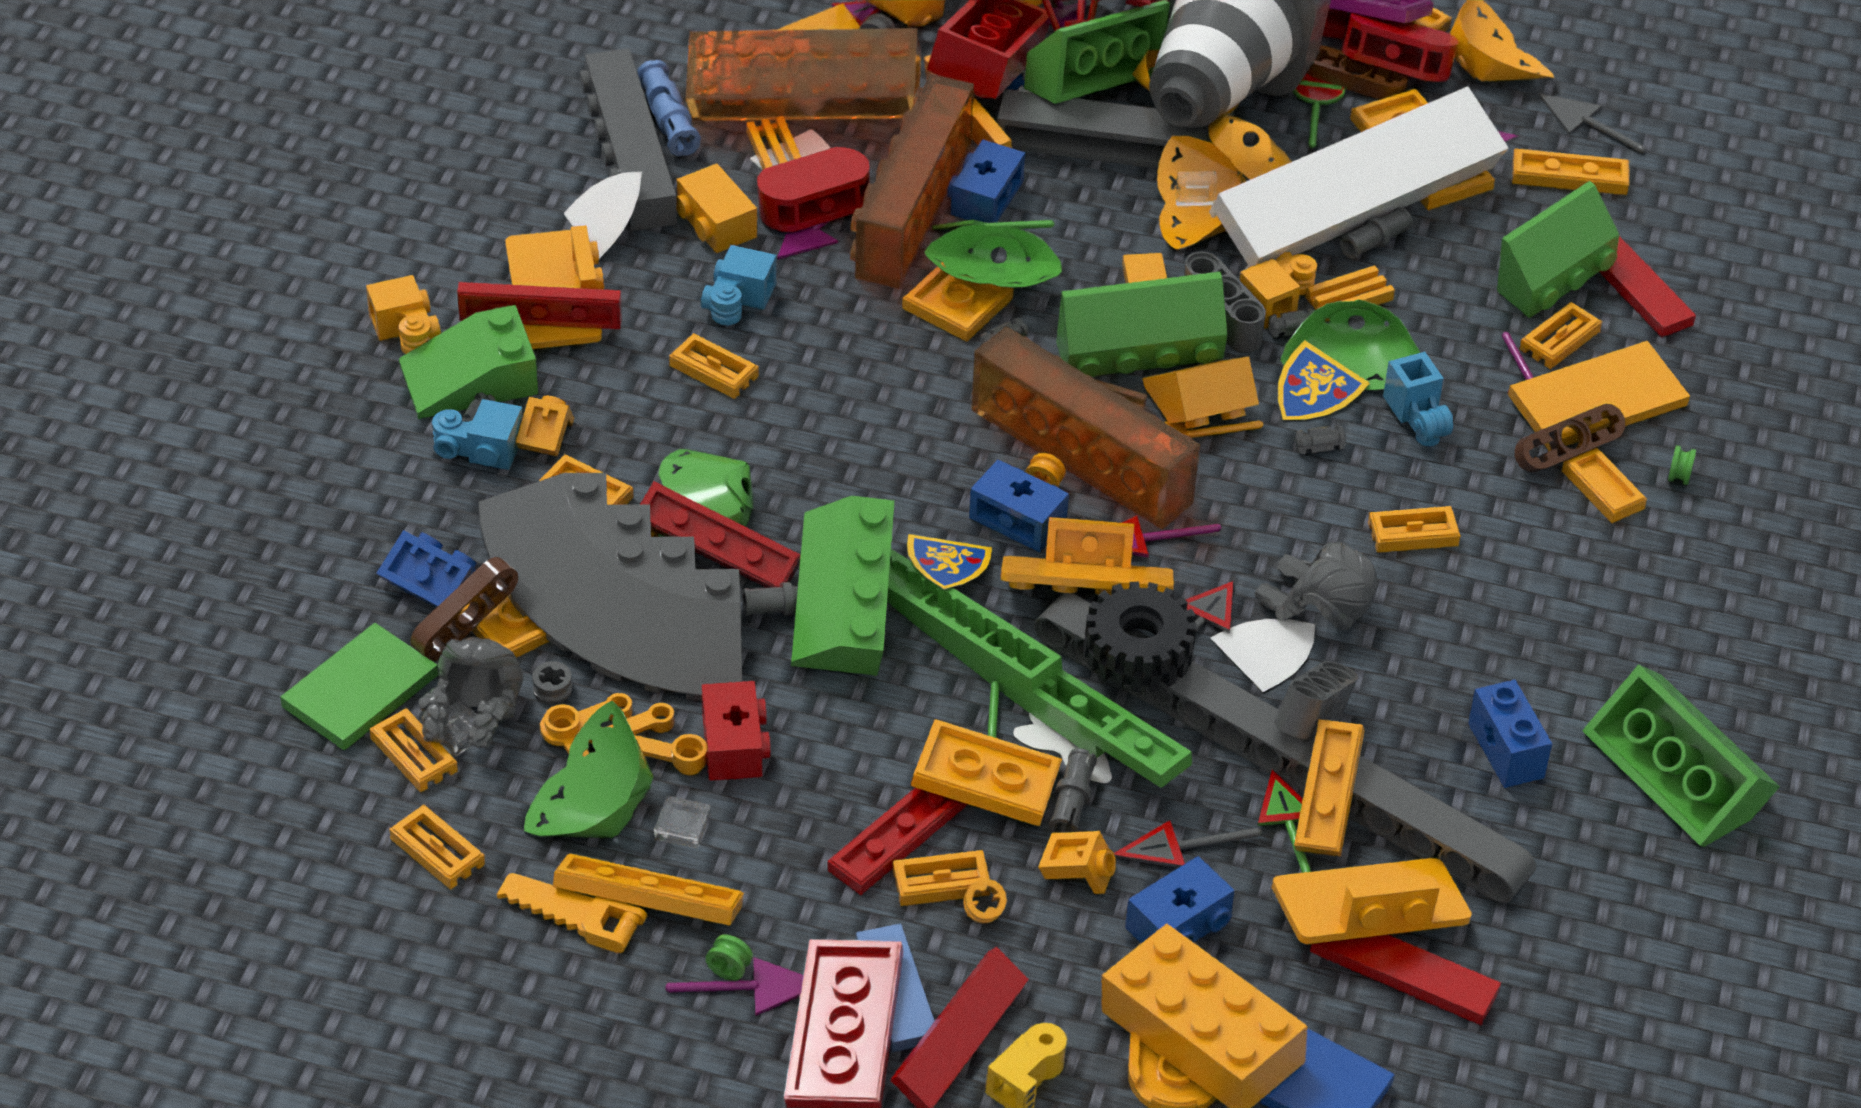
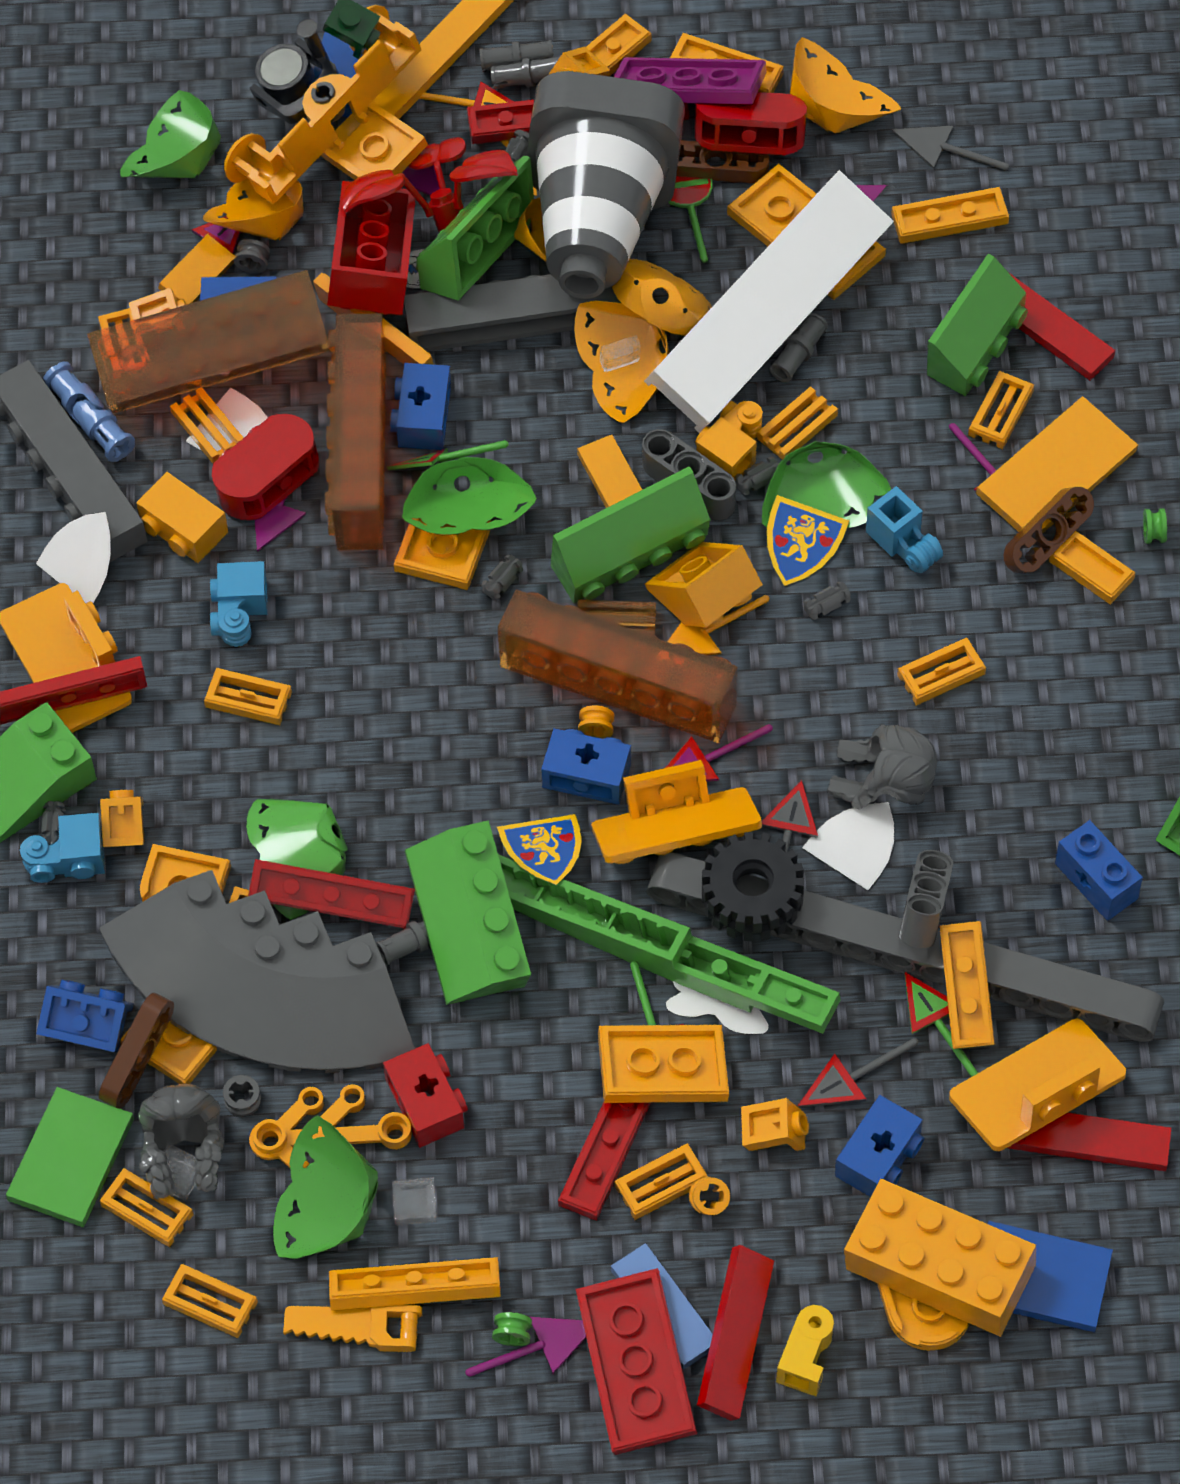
camera: 15 degrees left, 15 degrees up
dark grey pin [1049,748,1097,833] -> none

